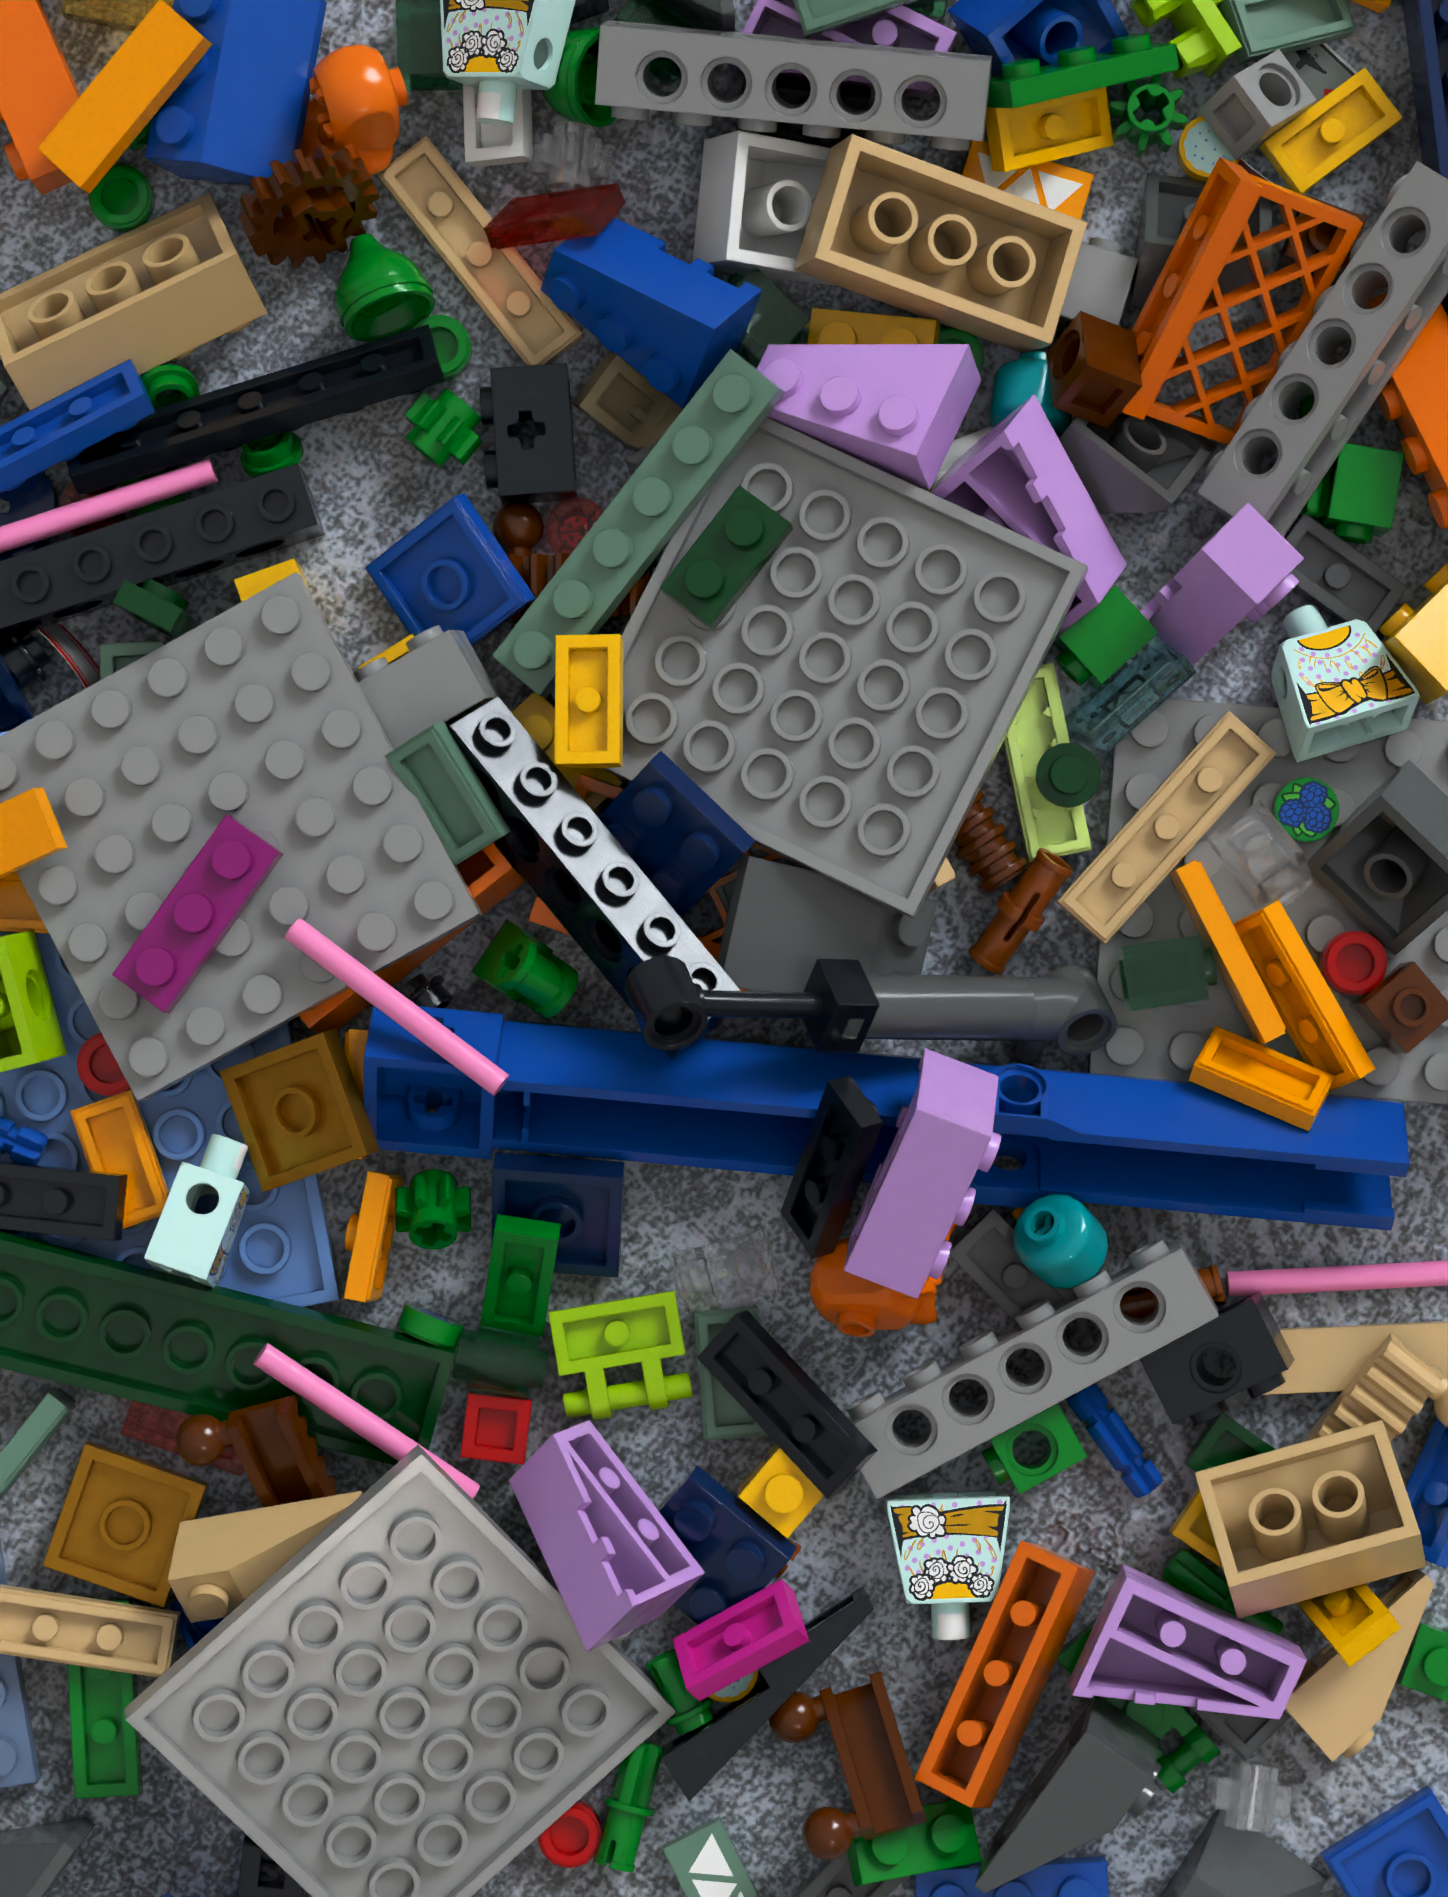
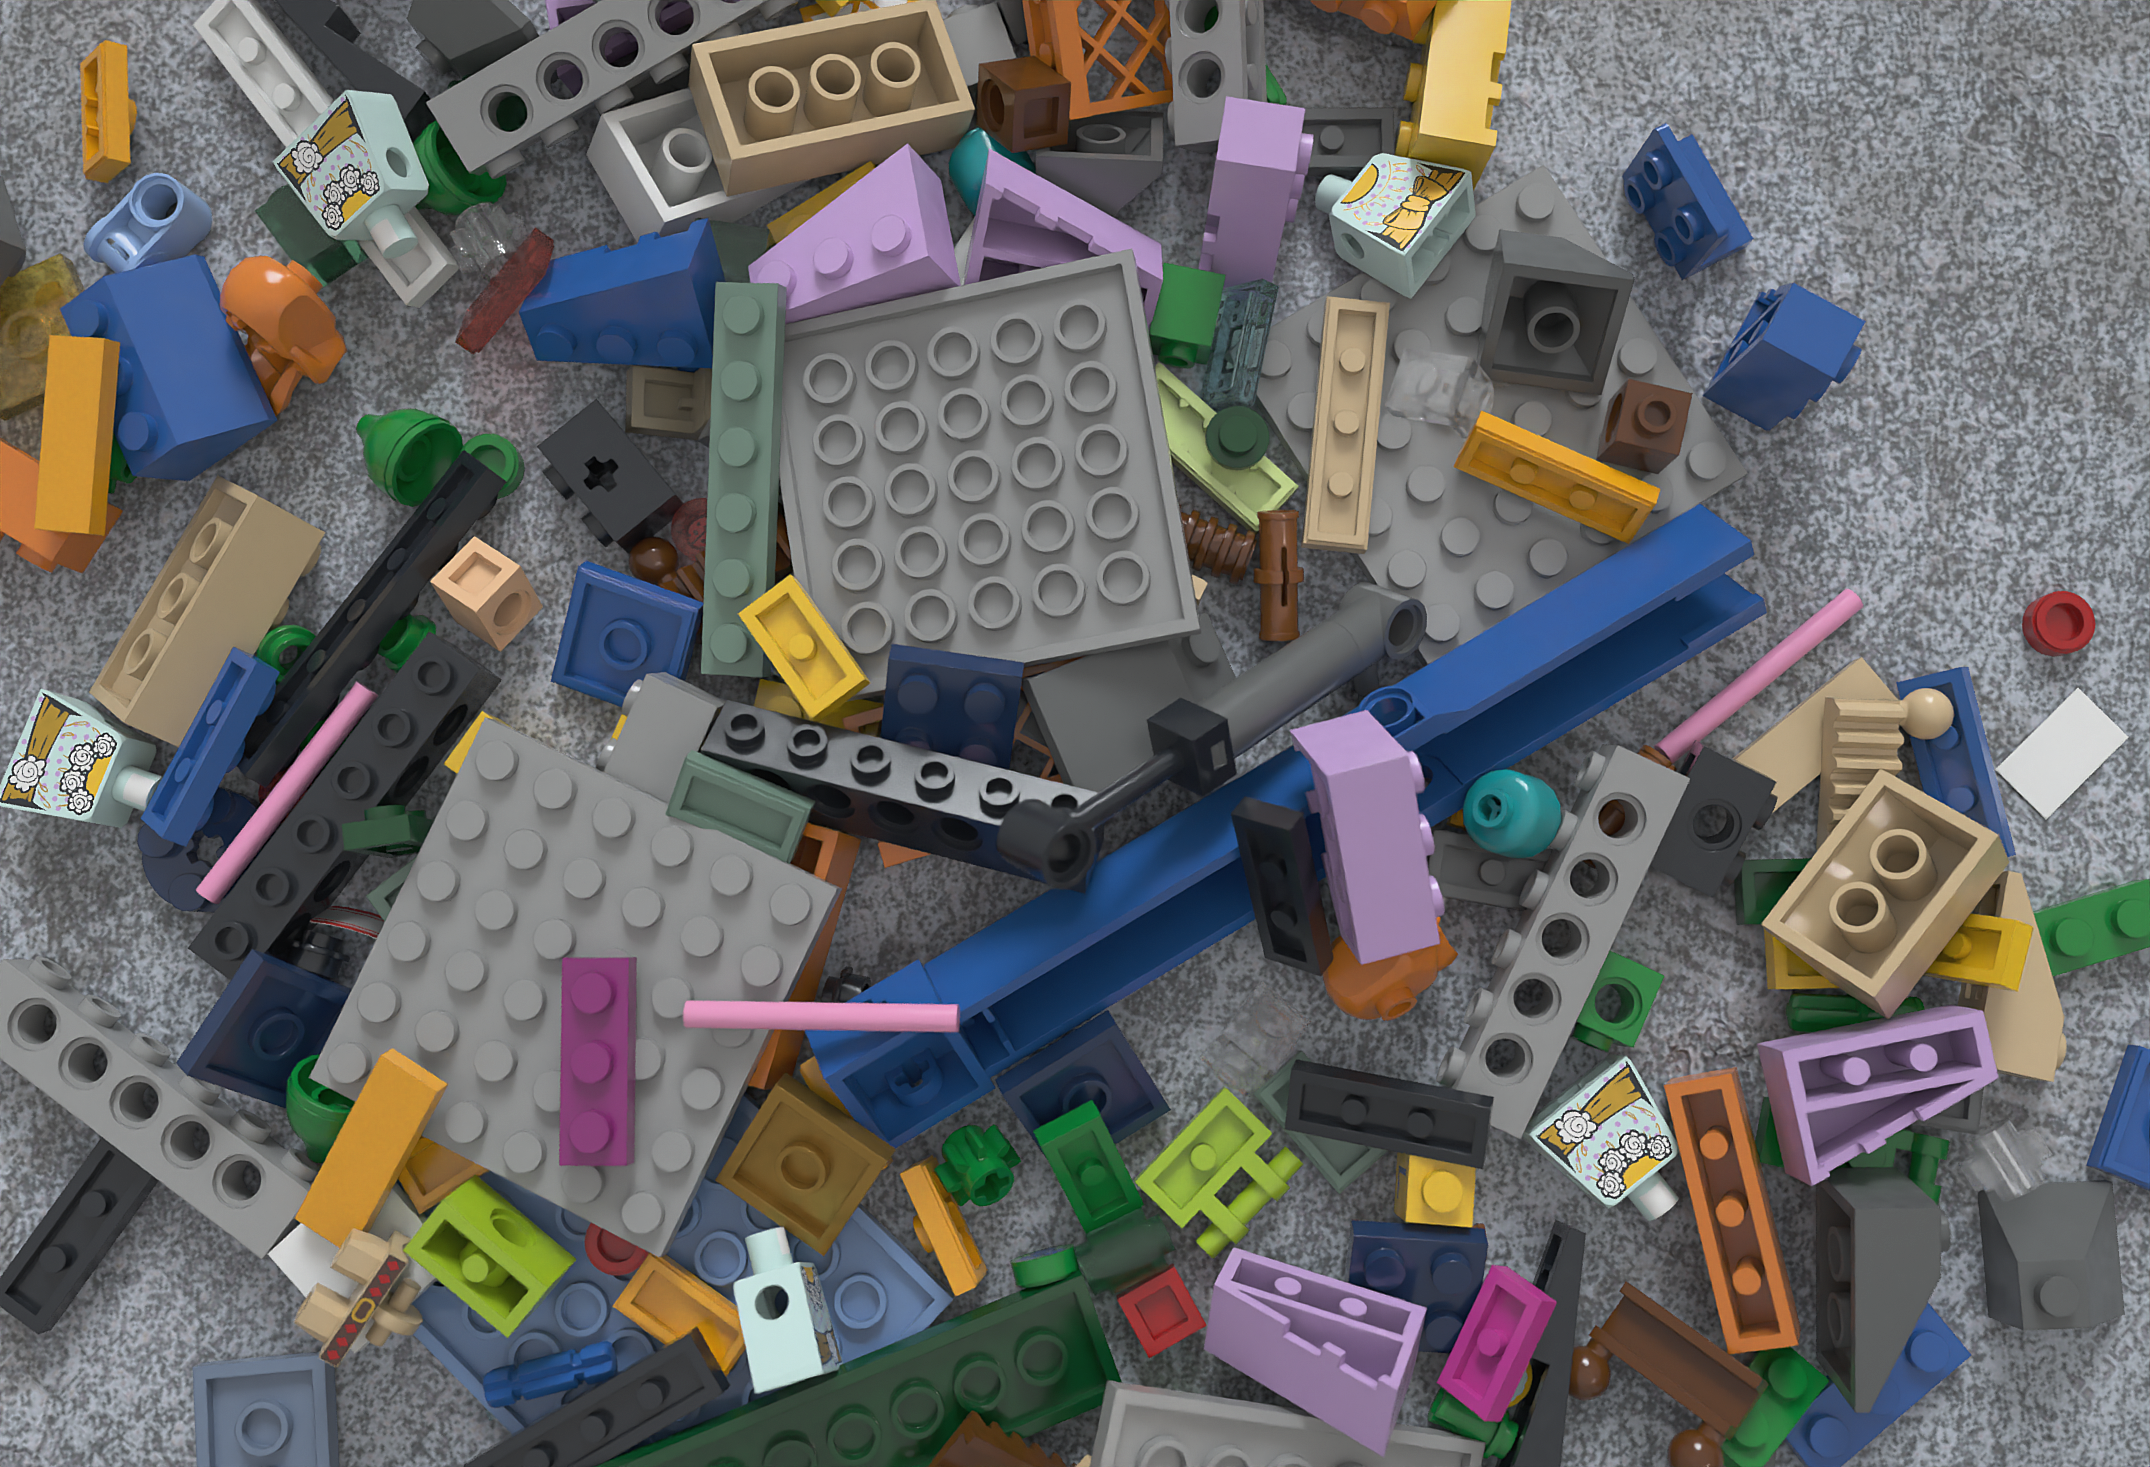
camera: 30 degrees left, 5 degrees down
green tile [88,165,155,233] -> none
reddish brown gear [238,145,380,268] -> none
bright pink bar [253,1343,480,1499] -> none
tan tile [377,136,583,366] -> none
green gear [404,388,482,468] -> none
green piece [471,919,578,1018] -> none
dark green plate [660,485,793,631] -> none
blue axle [1067,1383,1163,1498] -> none
clear green brick [1116,935,1217,1012] -> none
light orange tile [1169,860,1286,1044] -> none
light orange tile [1189,1026,1335,1132] -> none
tile [1272,777,1339,843] -> none
green brick [1319,443,1404,544] -> none
red tile [1319,931,1387,996] -> none
none -> light nougat brick [430,536,543,652]

